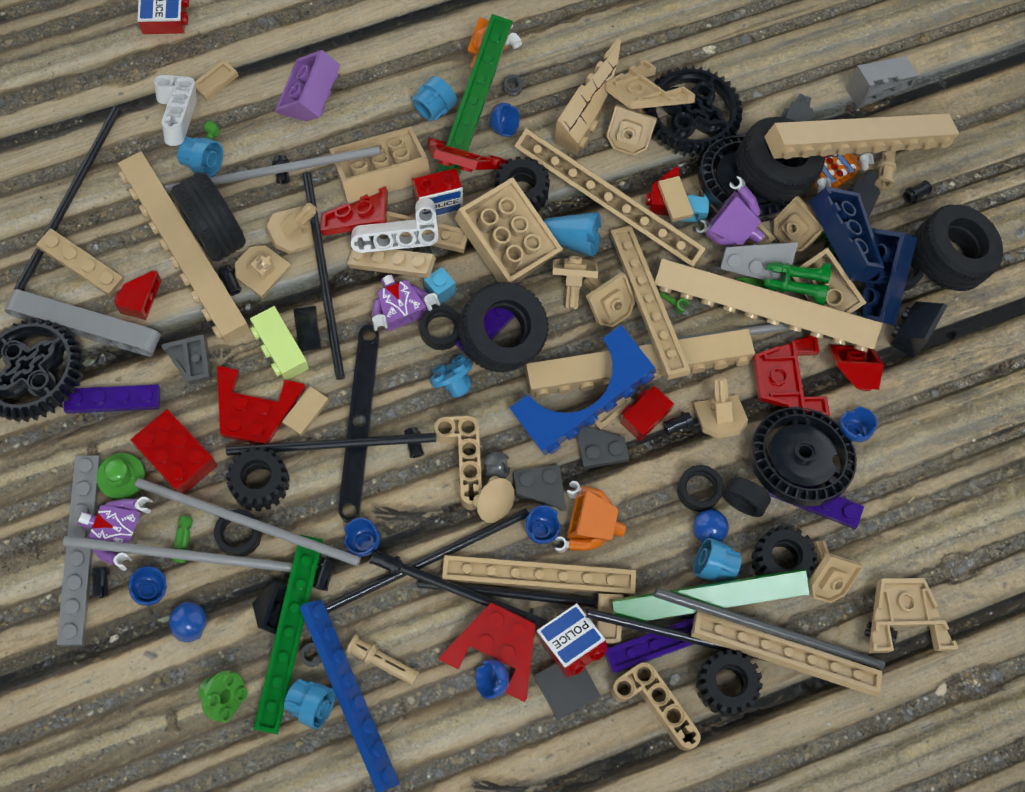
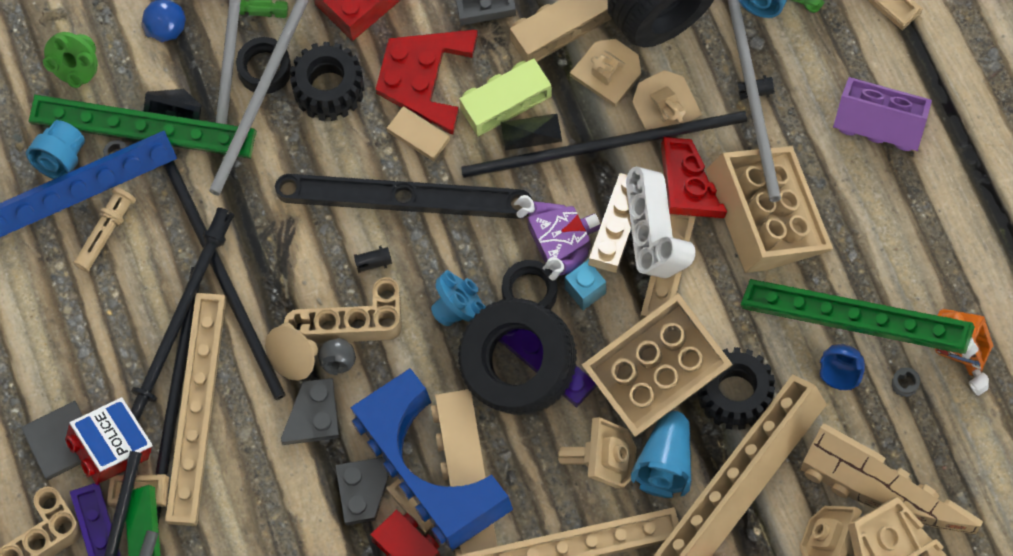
camera: 100 degrees right, 0 degrees up
black pin [218,266,242,296] -> none
black piece [226,433,437,456] -> none
black pin [313,559,336,591] -> none
blue hair [344,517,380,557] -> none
dark azure piece [412,76,457,121] -> none
piece [413,168,463,217] -> none
red wing [427,137,508,172] -> none
red wing [439,602,536,702] -> none
blue hair [475,659,509,699] -> none
blue hair [525,505,561,544] -> none
orange torso [554,481,626,553] -> none
tan piece [583,272,636,327] -> none

